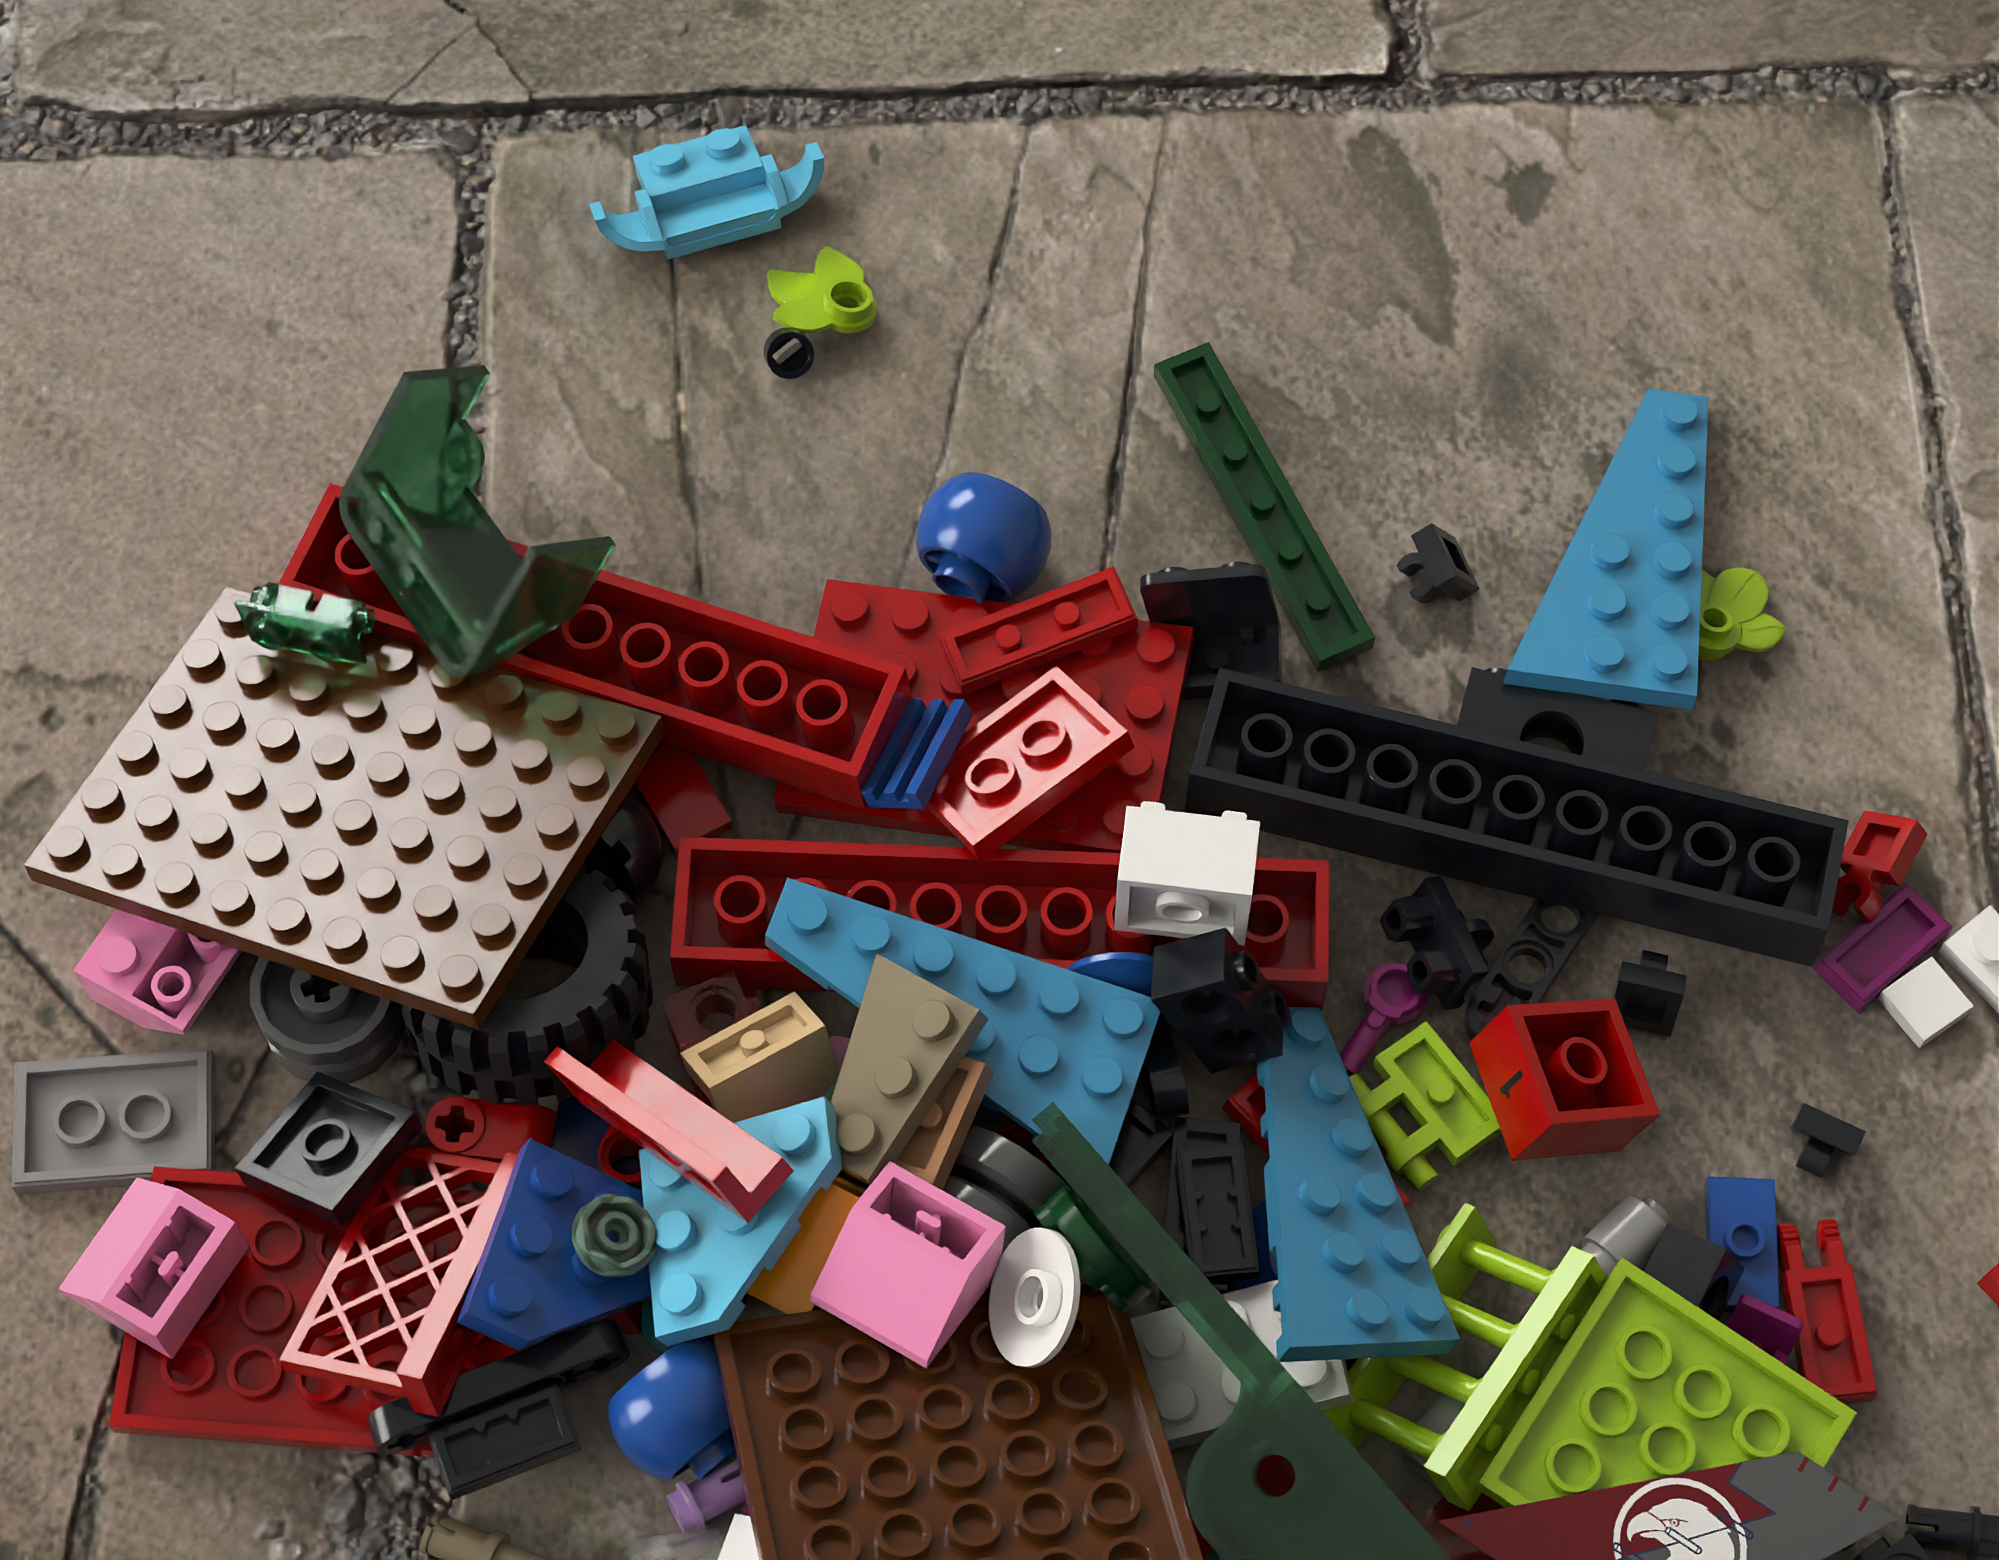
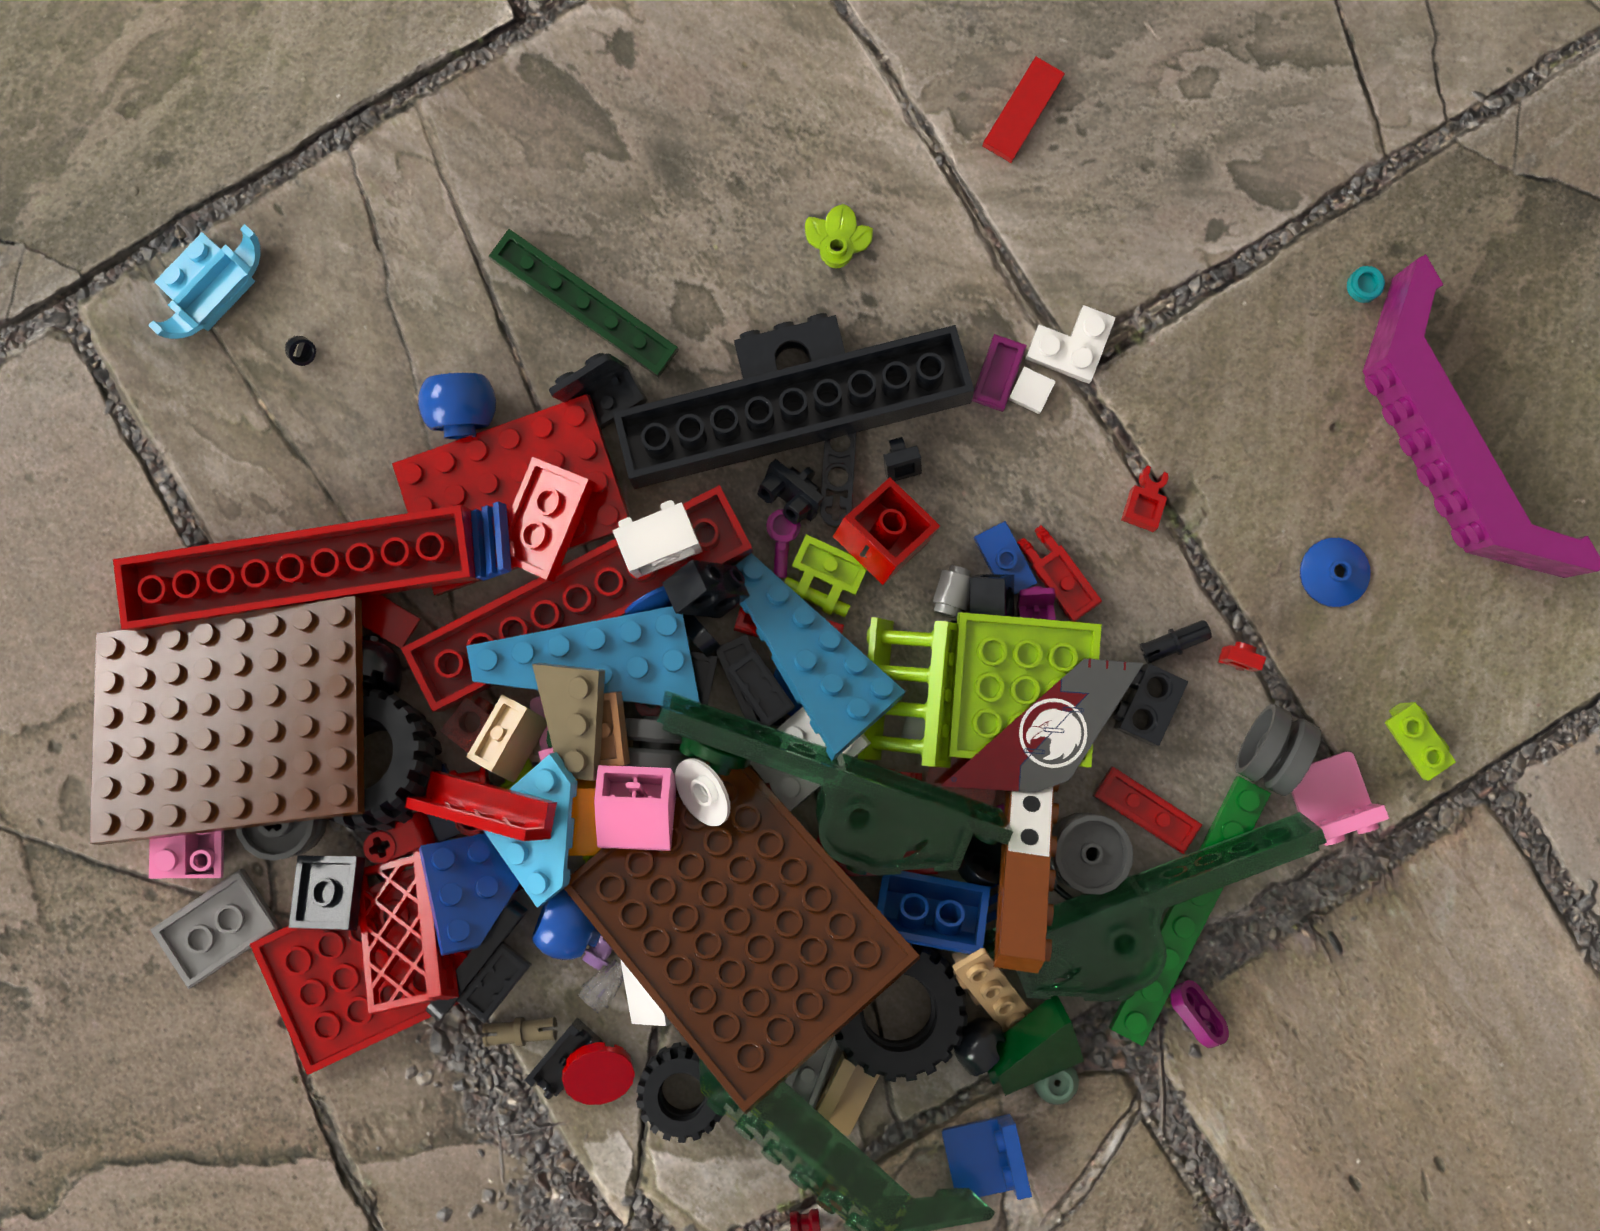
camera: 30 degrees left, 20 degrees up
bright pink slope [58,1178,249,1359] -> none
clear green hinge [234,582,375,665] -> none
clear green windscreen [339,365,616,677] -> none
sand green plate [572,1193,656,1278] -> none
lime plate [767,246,877,333] -> none
red tile [938,566,1139,695] -> none
black tile [1397,523,1480,603] -> none
dark azure wing [1503,389,1708,710] -> none
black tile [1790,1103,1866,1177] -> none
red plate [1833,810,1927,922] -> none

